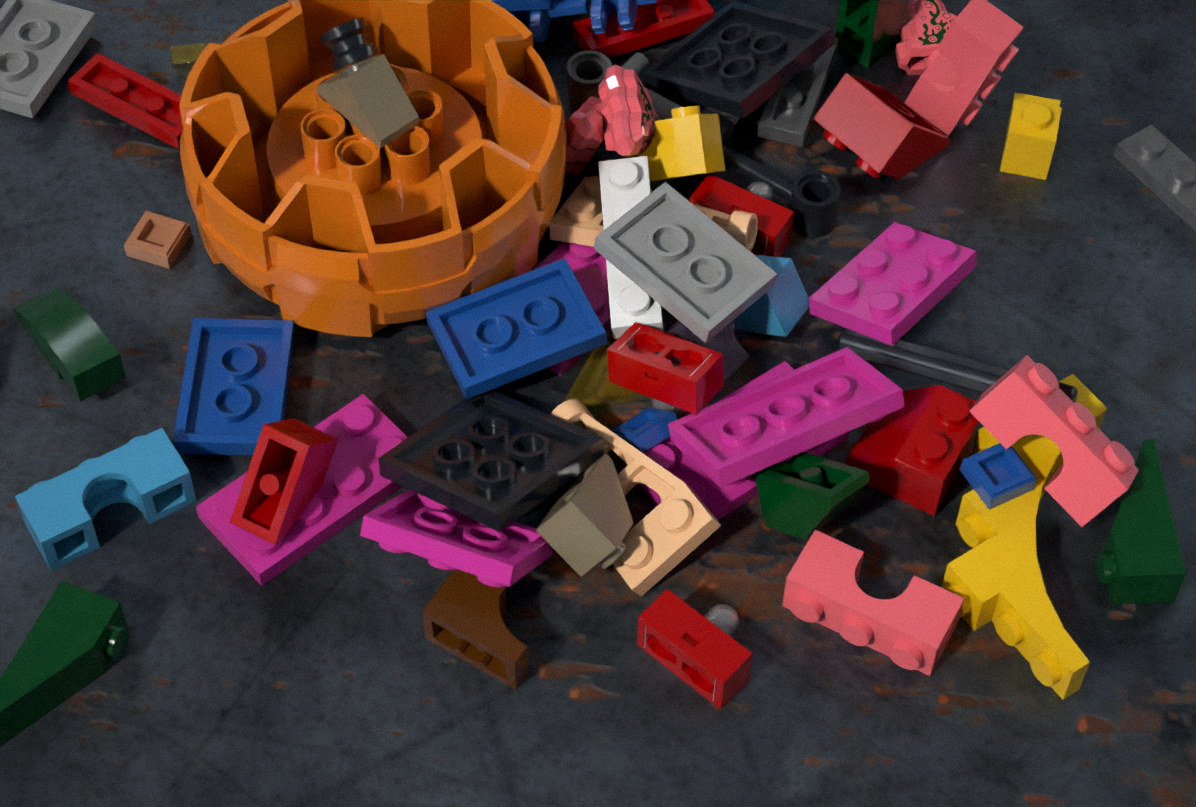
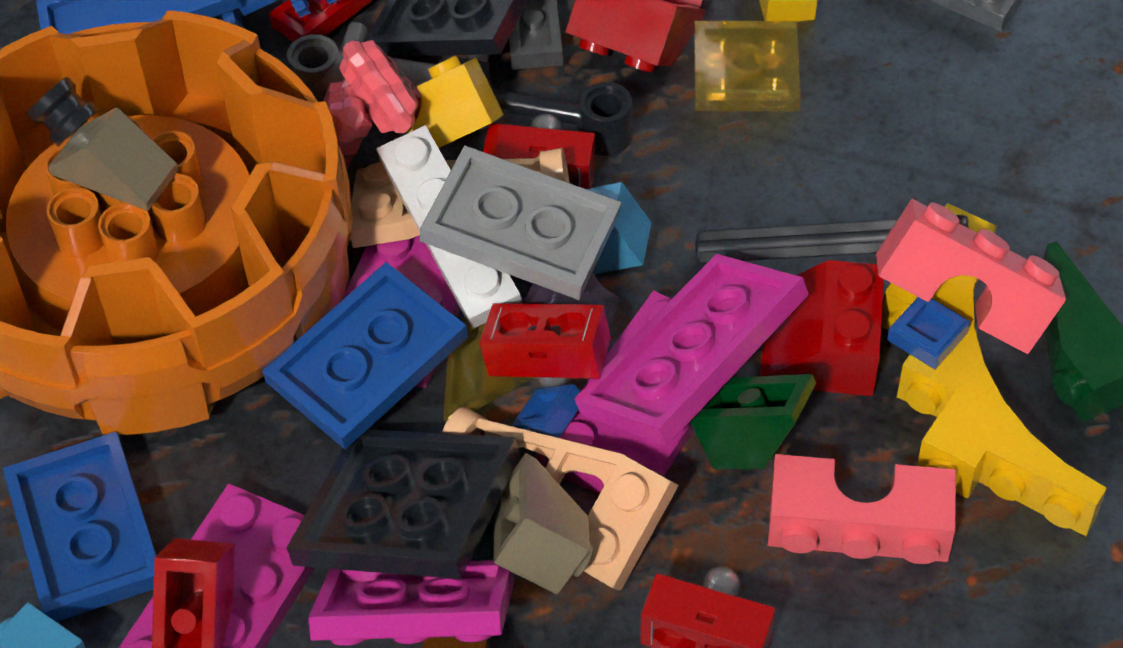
camera: 20 degrees left, 0 degrees up
dark pink plate [809,222,977,346] -> none
none -> clear yellow plate [694,21,801,111]

